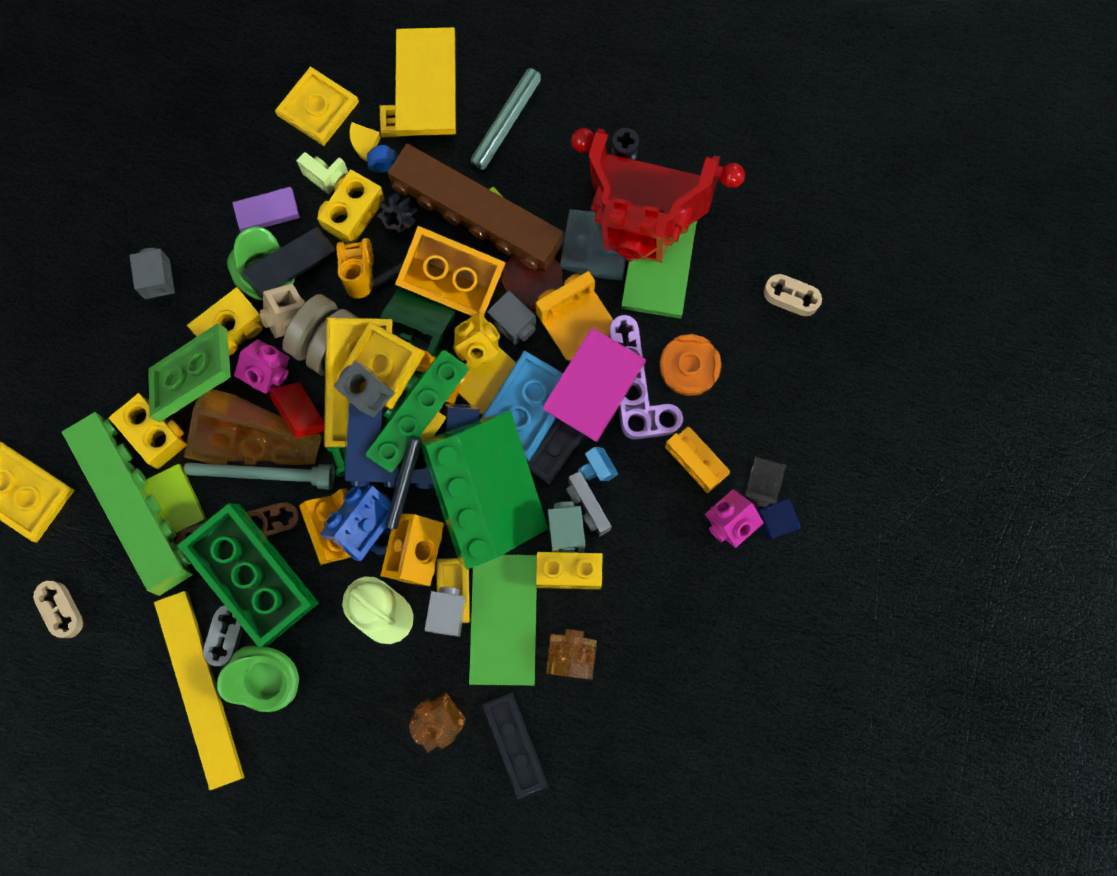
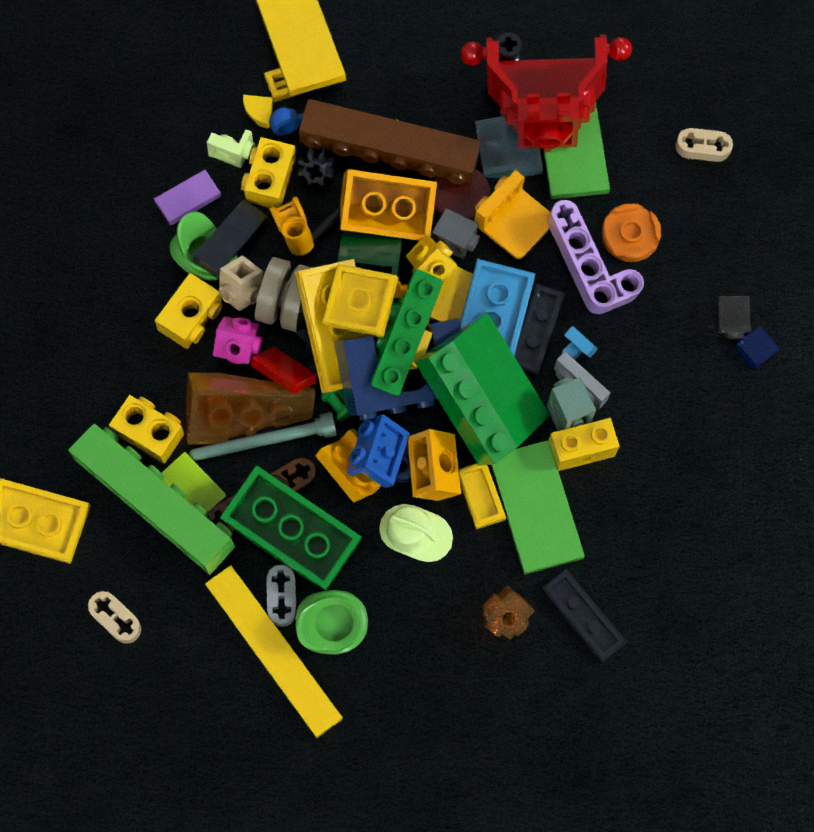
camera: 20 degrees left, 5 degrees down
dark grey brick [130,248,175,299] -> none
bright green plate [149,323,231,422] -> none
yellow tile [275,66,359,146] -> none
dark grey brick [334,360,395,418] -> none
black bar [385,435,423,530] -> none
light grey brick [425,587,466,637] -> none
sand green axle [471,68,541,170] -> none
dark pink tile [542,327,646,442] -> none
clear orange brick [546,629,597,680] -> none
light orange bracket [665,427,730,494] -> none
dark pink brick [705,490,764,548] -> none

